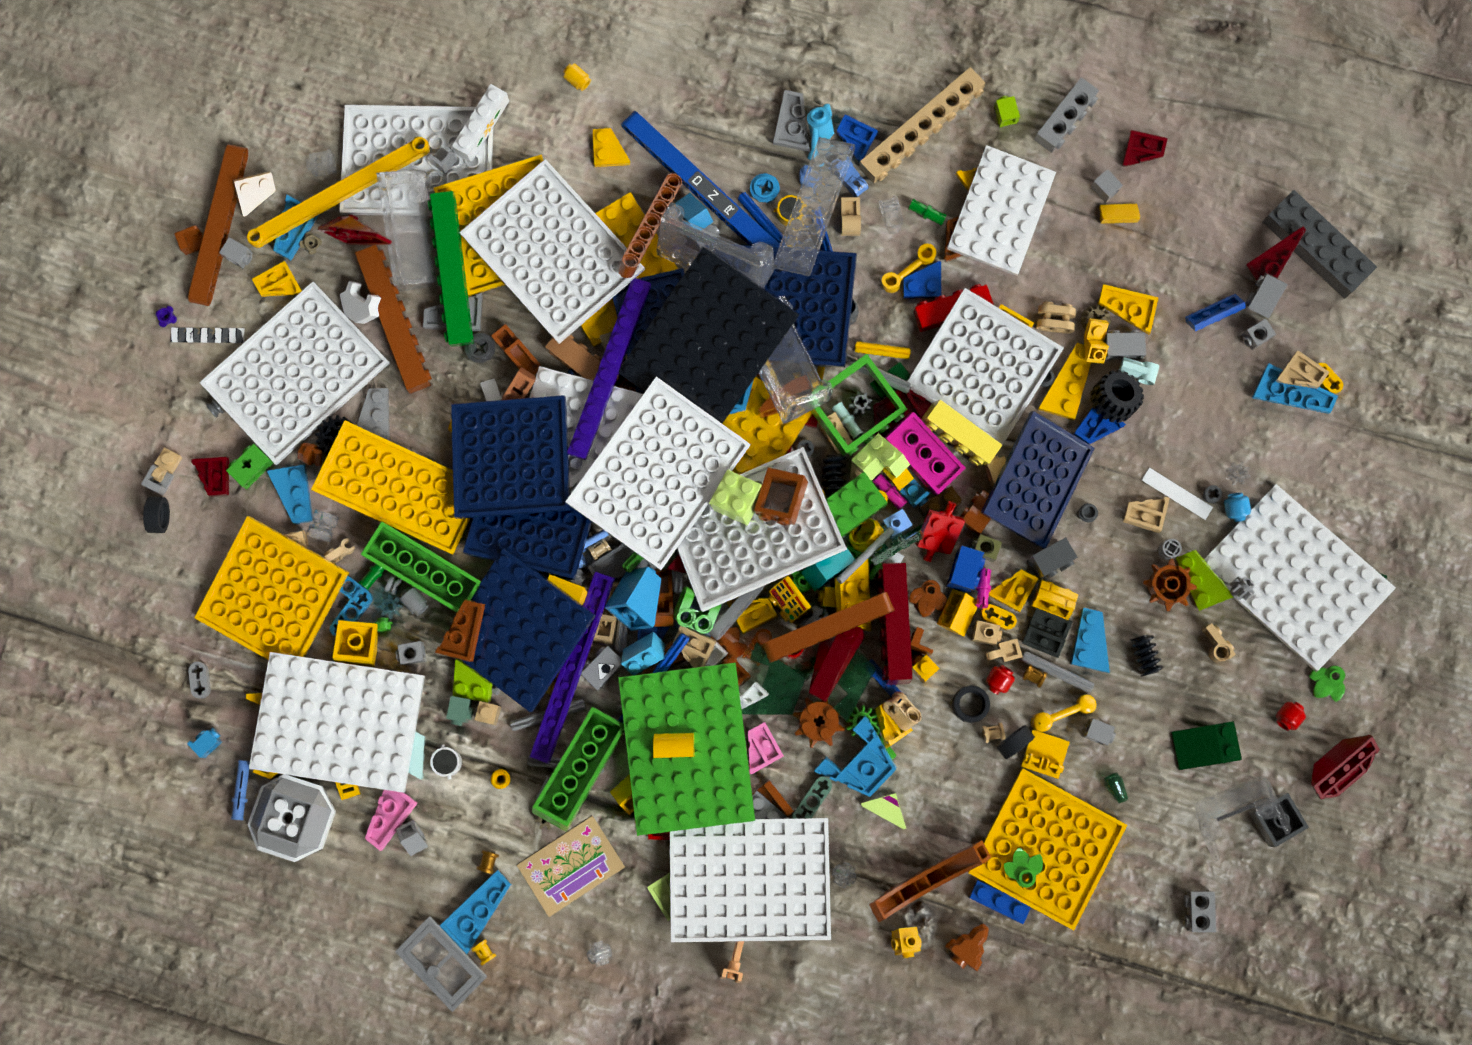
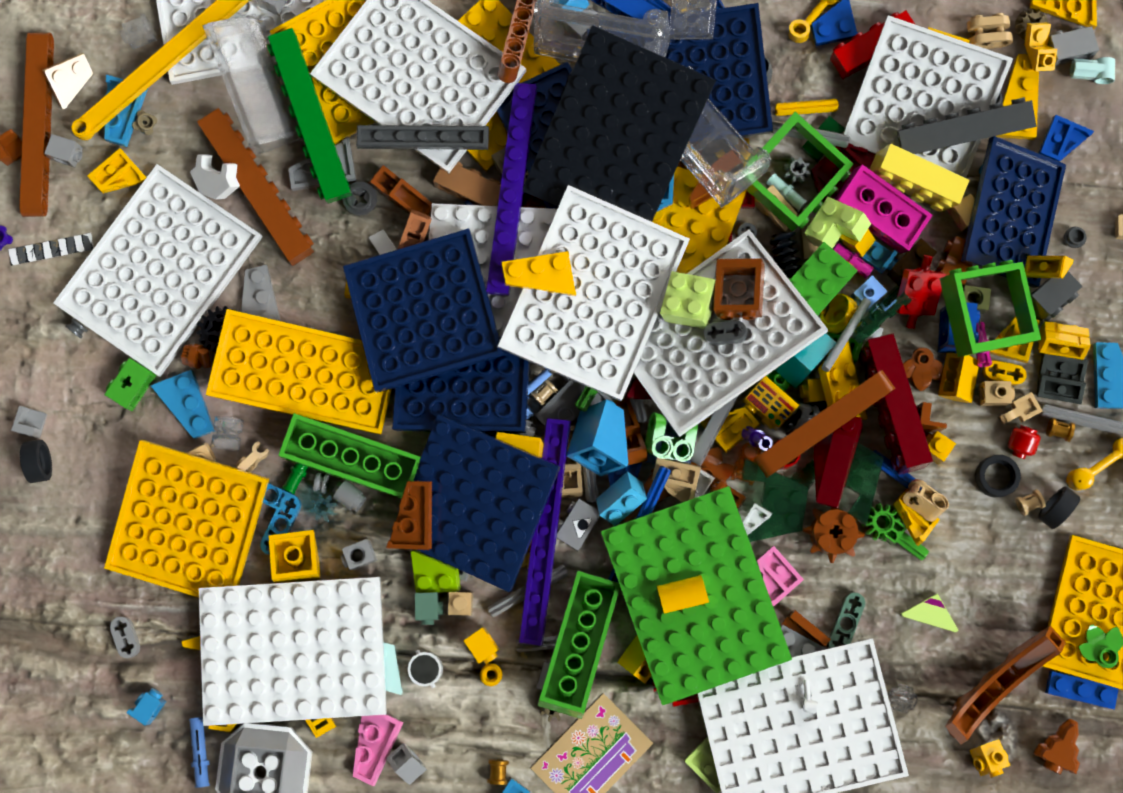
camera: 10 degrees left, 0 degrees up
tan plate [151,448,182,483] -> none
dark red wing [191,457,229,497] -> none
dark red wedge [318,214,392,245] -> none
bright green plate [374,618,393,632] -> none
dark azure wing [814,716,897,797] -> none
yellow hinge [1021,729,1070,779] -> none
black tyre [1090,370,1144,423] -> none
none -> dark grey tile [356,125,489,150]
none -> yellow brick [464,627,500,664]
none -> yellow wing [501,251,576,296]
none -> dark grey beam [703,320,748,345]
none -> dark purple pin [741,426,773,451]
none -> white hand [803,680,818,714]
none -> dark grey brick [897,97,1037,154]
none -> bright green window [939,260,1041,357]
none -> yellow slope [1025,256,1074,278]

